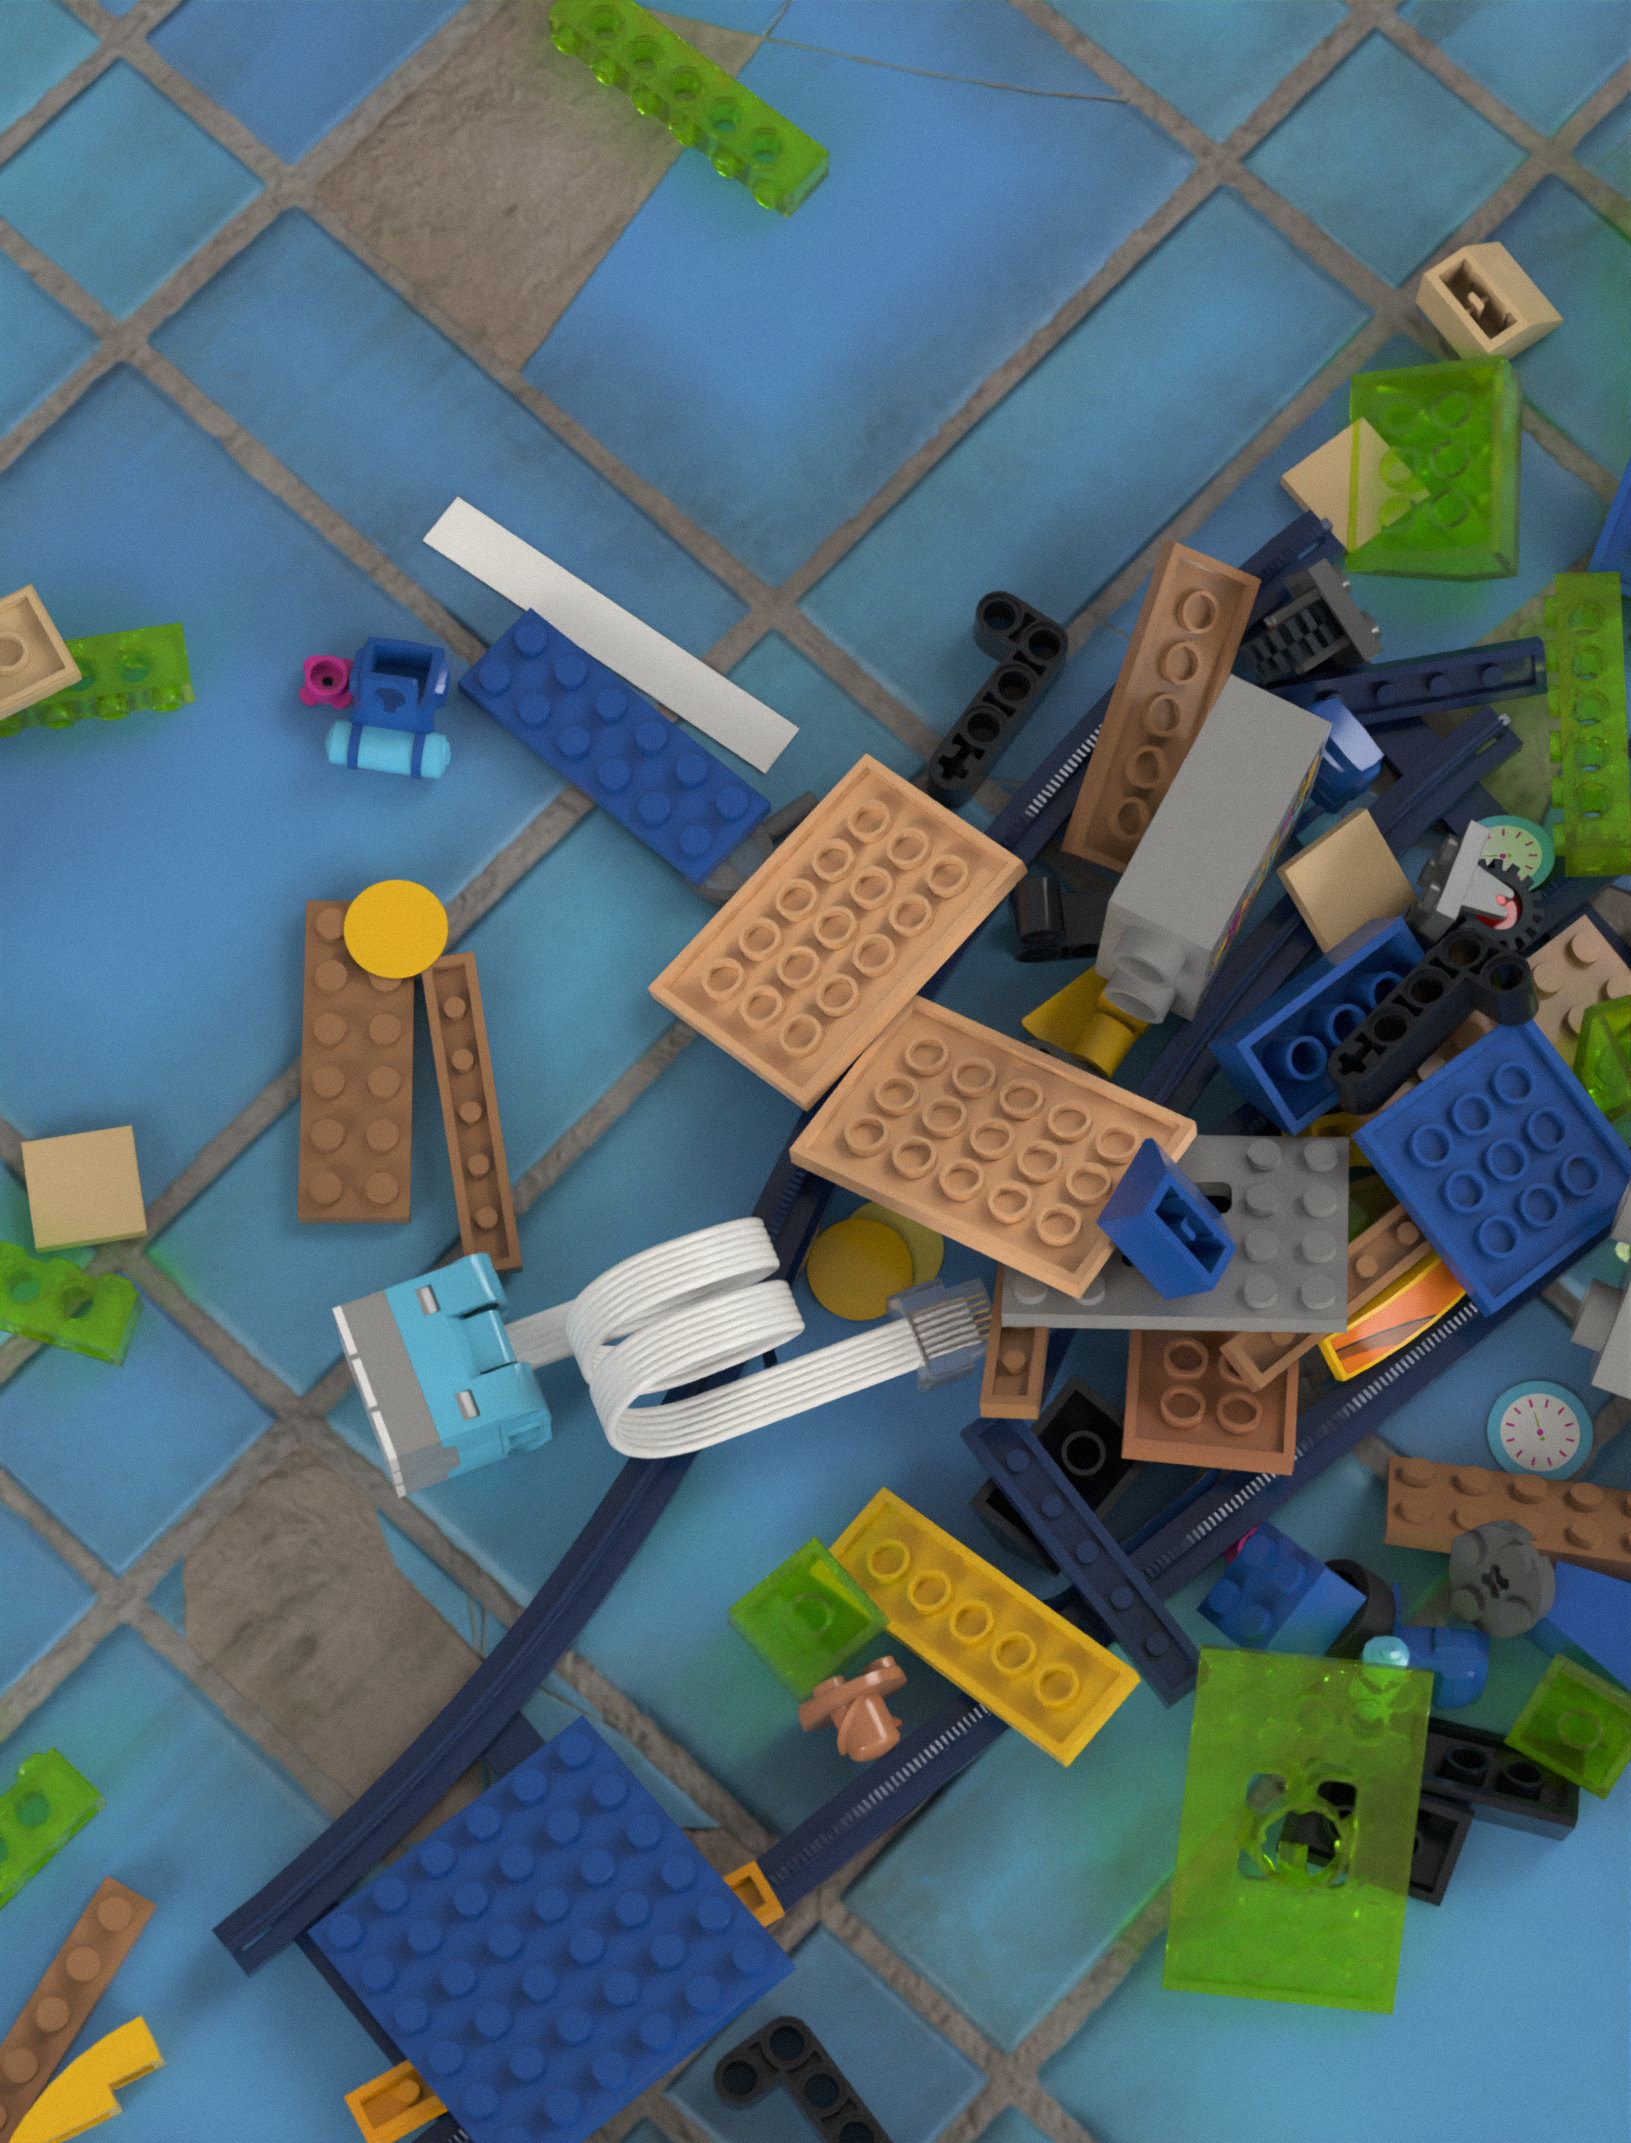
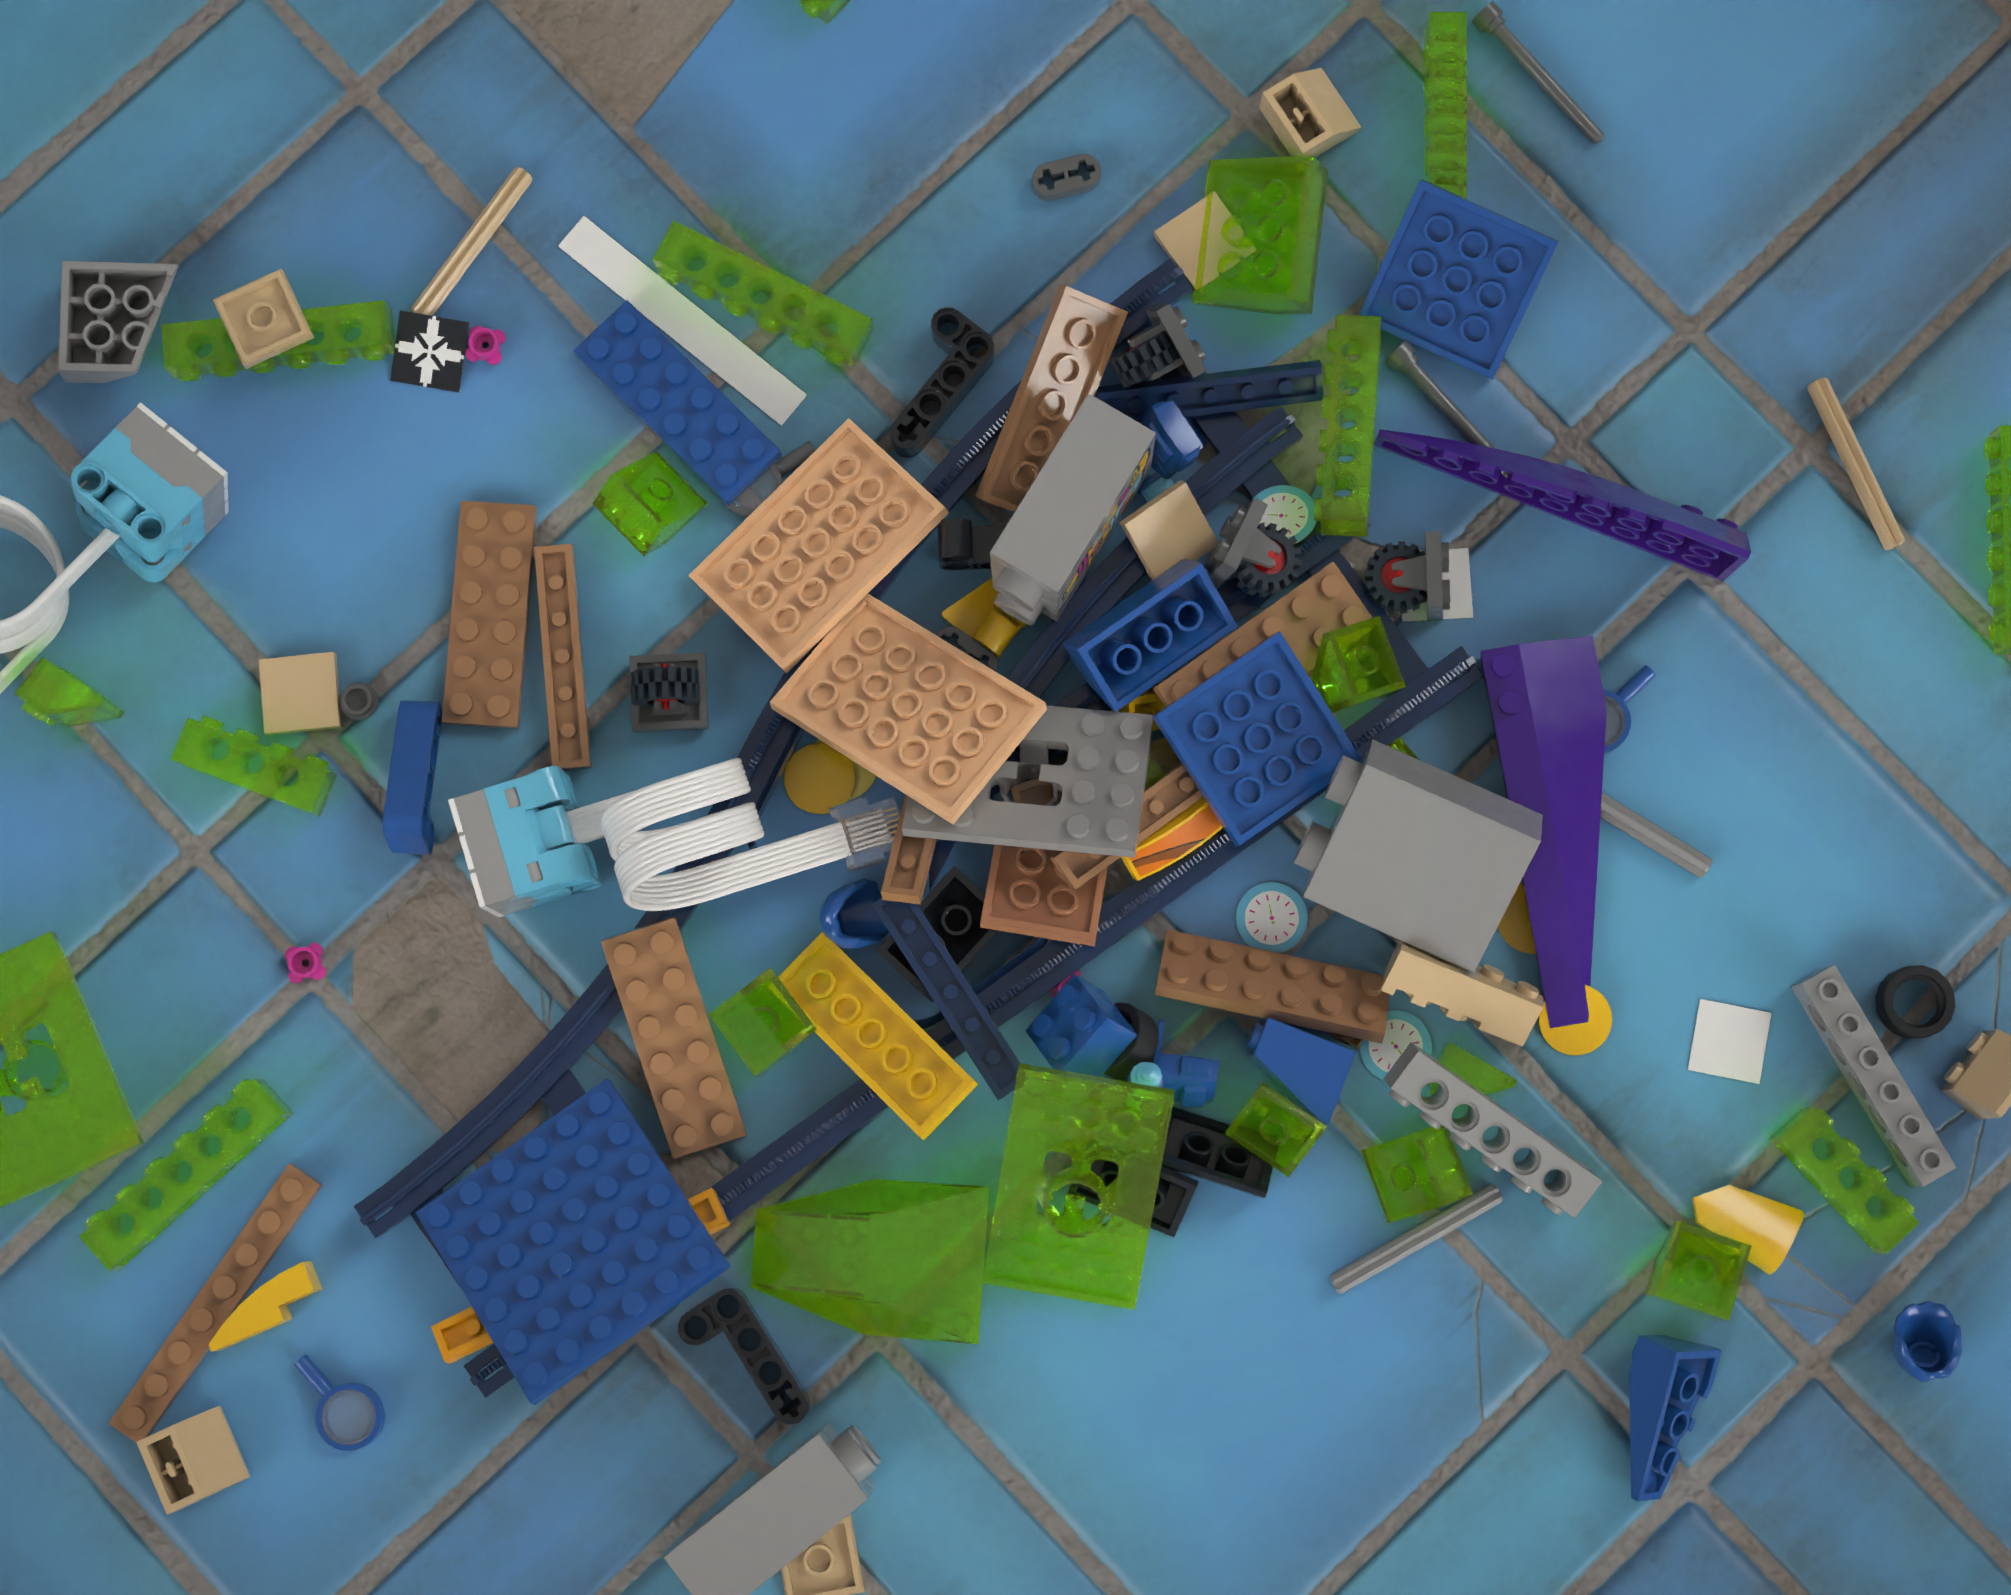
camera: 10 degrees right, 10 degrees up
blue piece [325,637,451,780] -> none
yellow sticker [344,880,448,979] -> none
nougat plate [797,1656,907,1762] -> none
blue slope [1096,1137,1237,1300] -> none
black beam [1327,928,1540,1116] -> none
dark grey plate [1449,1520,1556,1638] -> none
none -> dark pink plate [285,943,326,984]
none -> dark grey plate [340,682,379,720]
none -> blue beam [383,700,442,855]
none -> black sticker [390,310,469,392]
none -> tan axle [411,166,532,316]
none -> clear neon green slope [592,451,707,556]
none -> medium nougat plate [601,916,747,1159]
none -> plate [629,652,709,733]
none -> clear neon green brick [653,220,874,367]
none -> clear neon green wedge [750,1179,990,1344]
none -> blue hair [819,878,889,949]
none -> dark grey beam [1032,154,1101,201]

